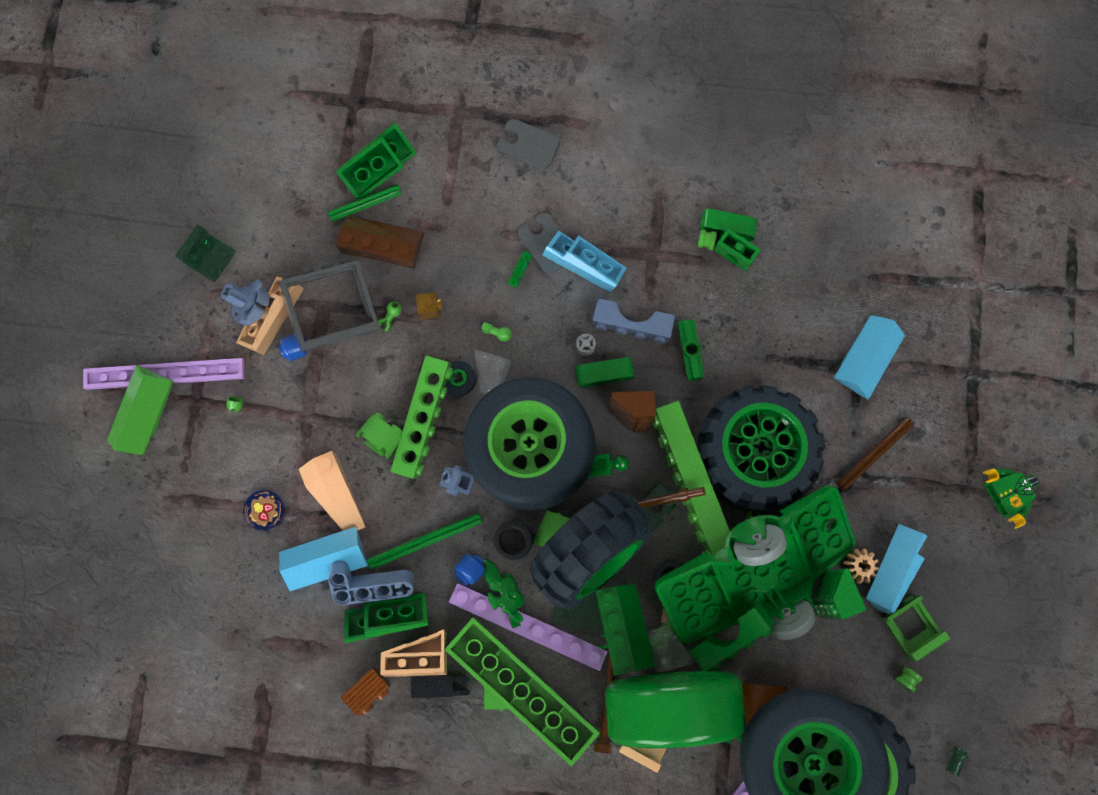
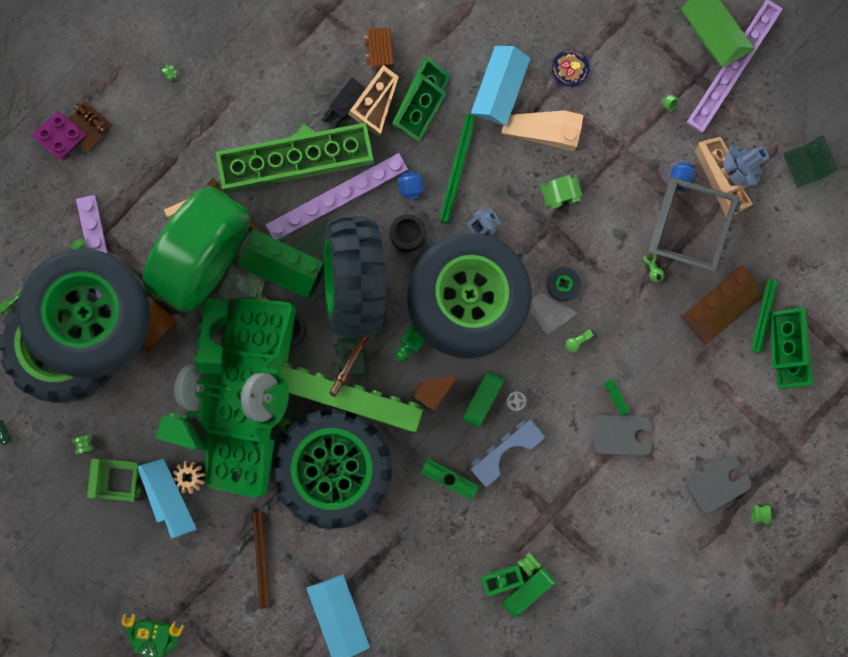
camera: 125 degrees right, 5 degrees up
sand blue beam [329,561,414,605] -> none
bright green brick [390,356,453,479] -> none
pearl gold brick [416,293,442,320] -> none
green piece [484,559,524,628] -> none
bright green piece [533,510,570,547] -> none
medium azure slope [542,231,626,293] -> none
none -> bright green wheel [751,505,771,525]

